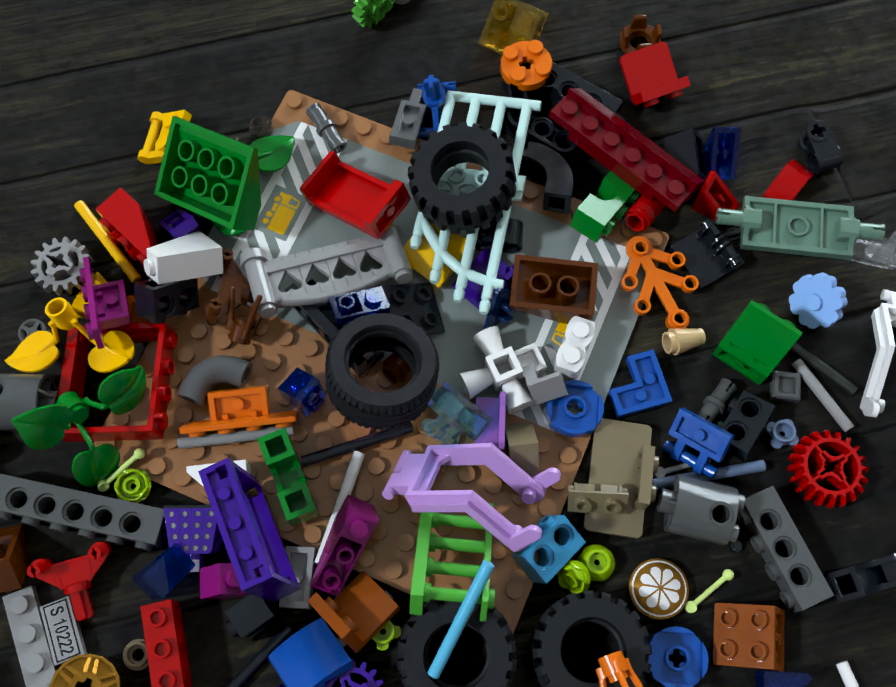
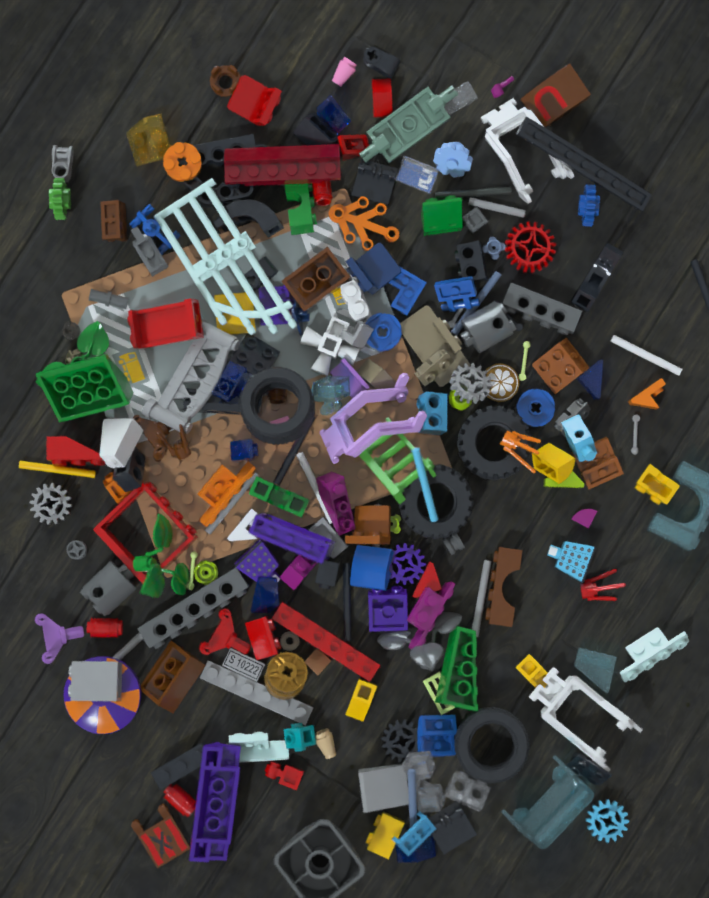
camera: 40 degrees left, 15 degrees up
yellow plant [4,272,135,373] -> none
magenta bracket [79,257,131,349] -> none
yellow plate [137,110,192,164] -> none
dark purple slope [158,208,199,240] -> none
dark grey cylinder [177,355,253,406] -> none
black tyre [408,122,517,234] -> none
lime plate [556,559,591,594] -> none
tan cone [662,328,706,355] -> none
dark grey pin [697,378,737,423] -> none
none -> reddish brown hinge [101,200,127,242]
none -> red slope [245,616,281,660]
none -> bright pink cone [332,57,357,87]
none -> dark blue bracket [345,243,401,295]
none -> clear panel [395,156,439,194]
none -> light grey gear [449,363,492,404]

